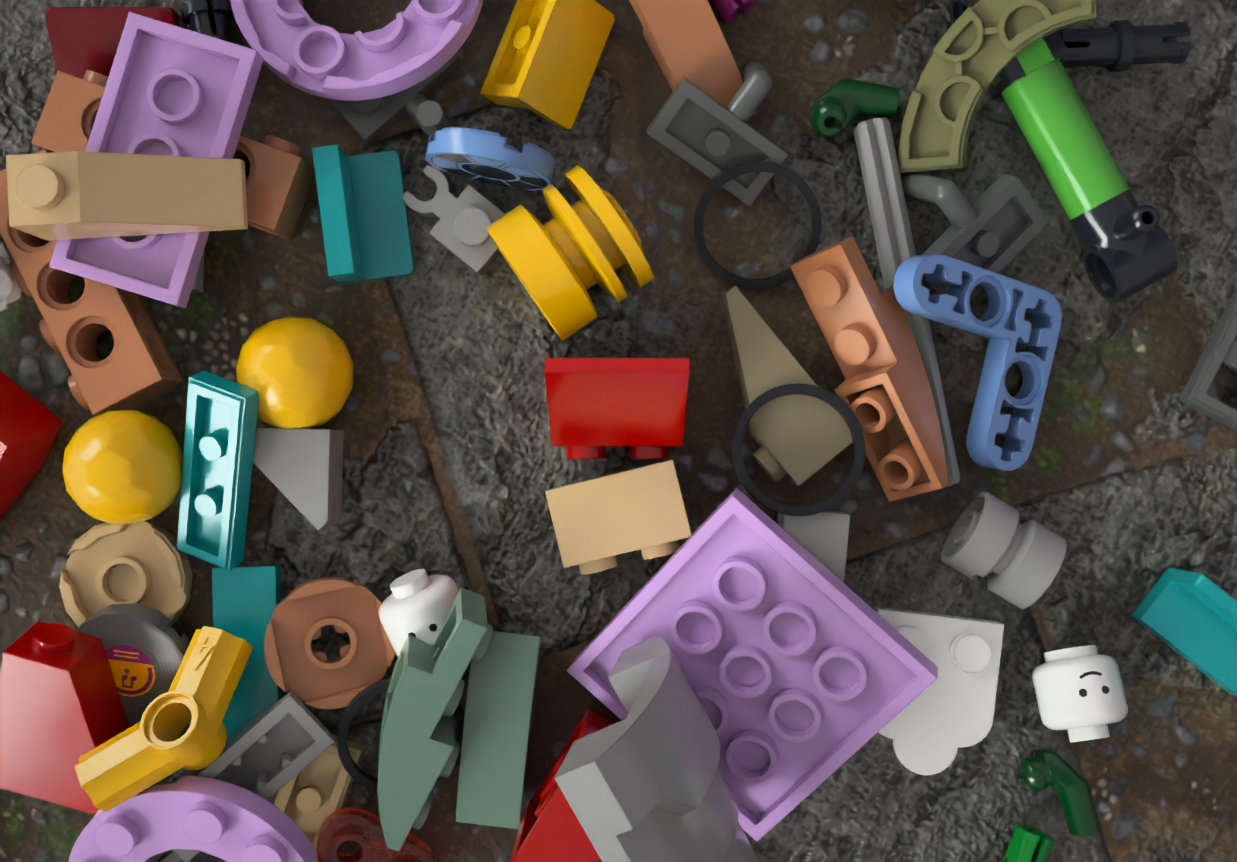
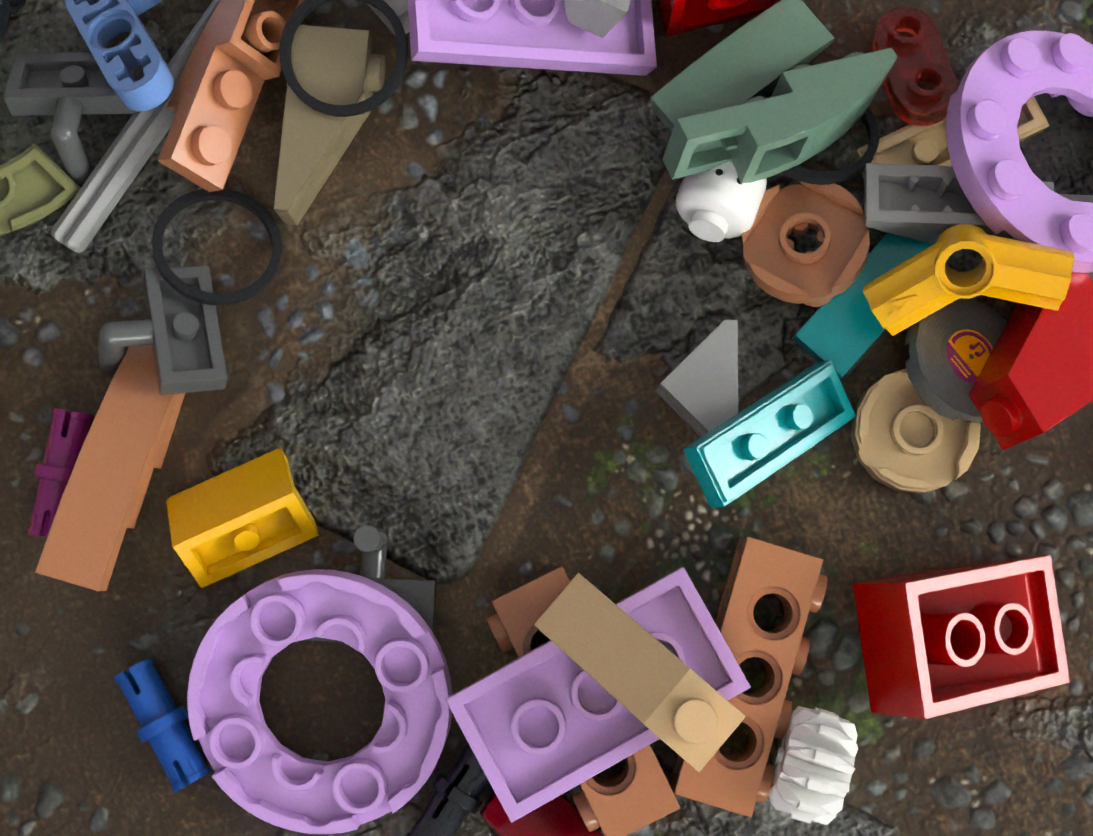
camera: 140 degrees left, 5 degrees down
yellow piece [62,410,183,525] -> none
yellow piece [236,316,354,429] -> none
teal panel [312,144,415,285] -> none
light grey plate [402,165,506,276] -> none
medium blue tile [425,127,557,191] -> none
yellow wheel [486,165,654,341] -> none
red slope [545,358,689,459] -> none
tan brick [545,459,692,575] -> none
dark green arm [809,79,900,137] -> none

